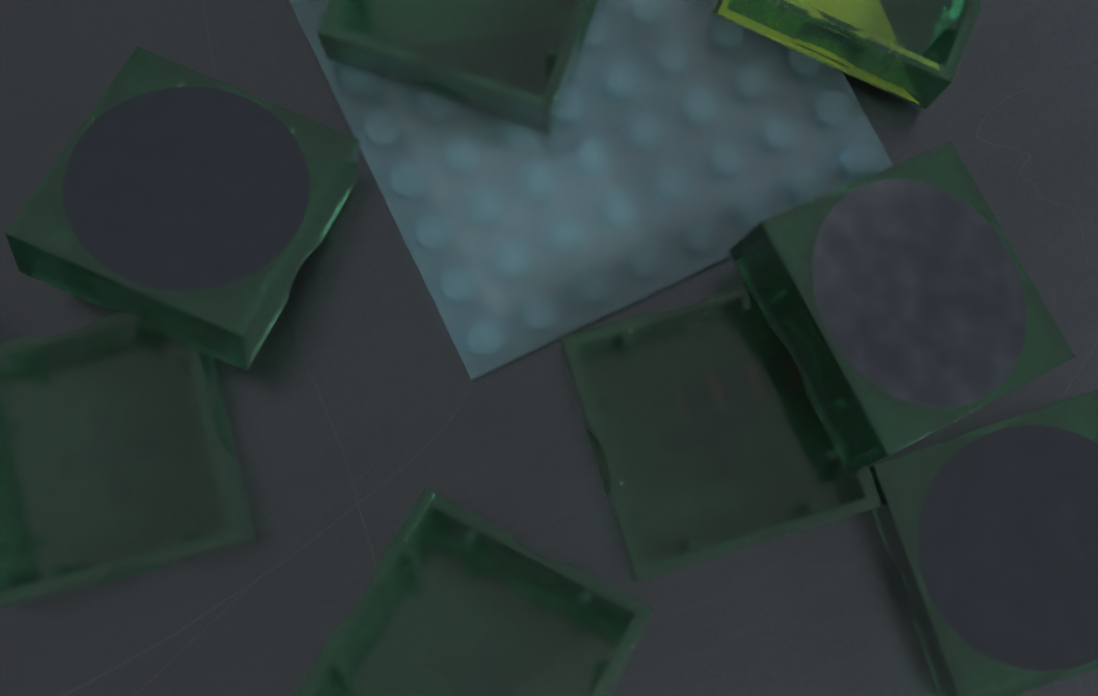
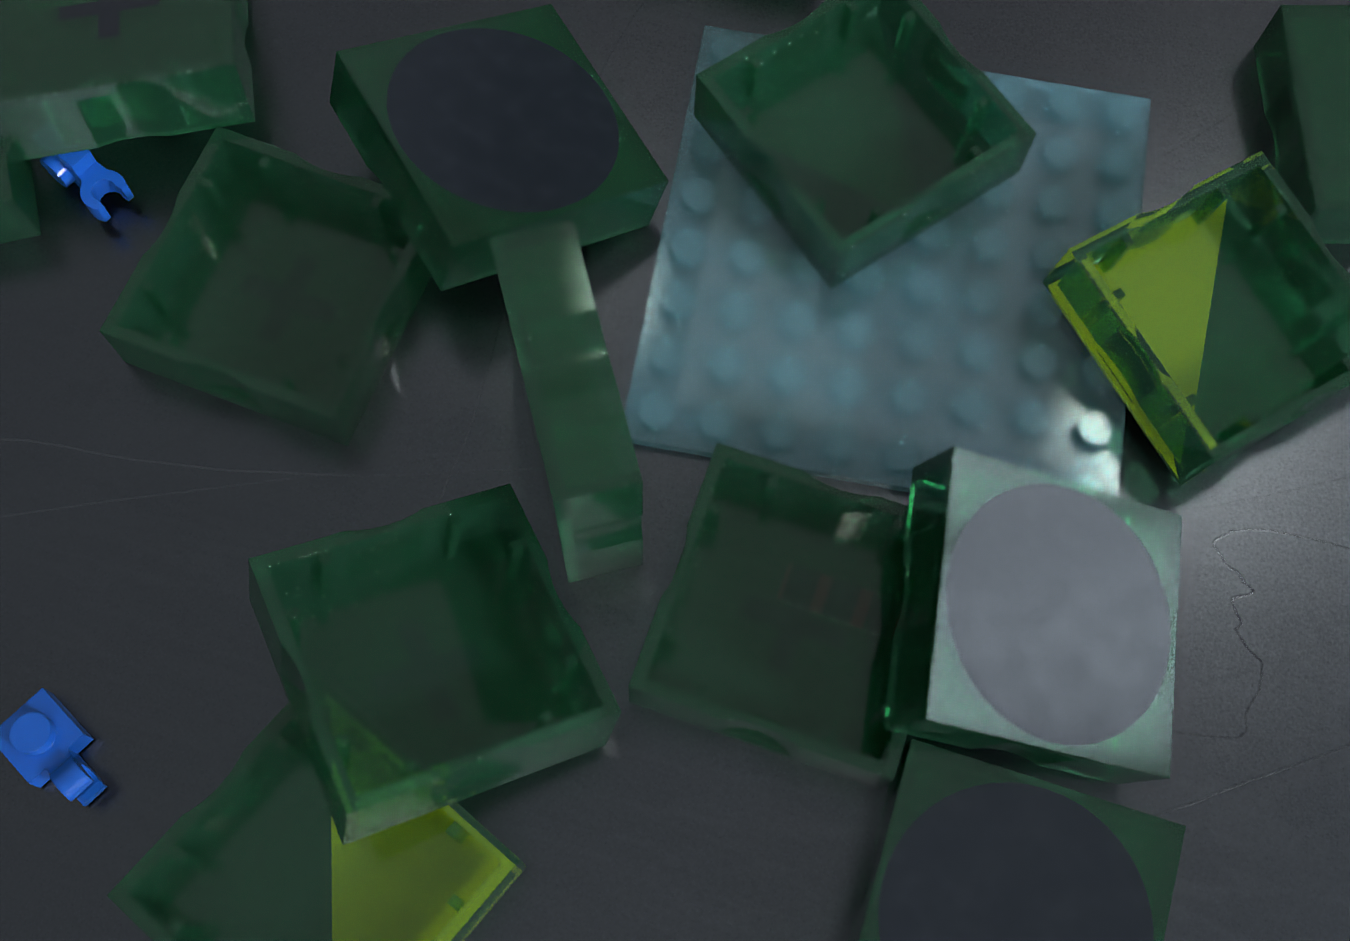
camera: 35 degrees right, 10 degrees down
none -> clear green tile [489,220,643,583]

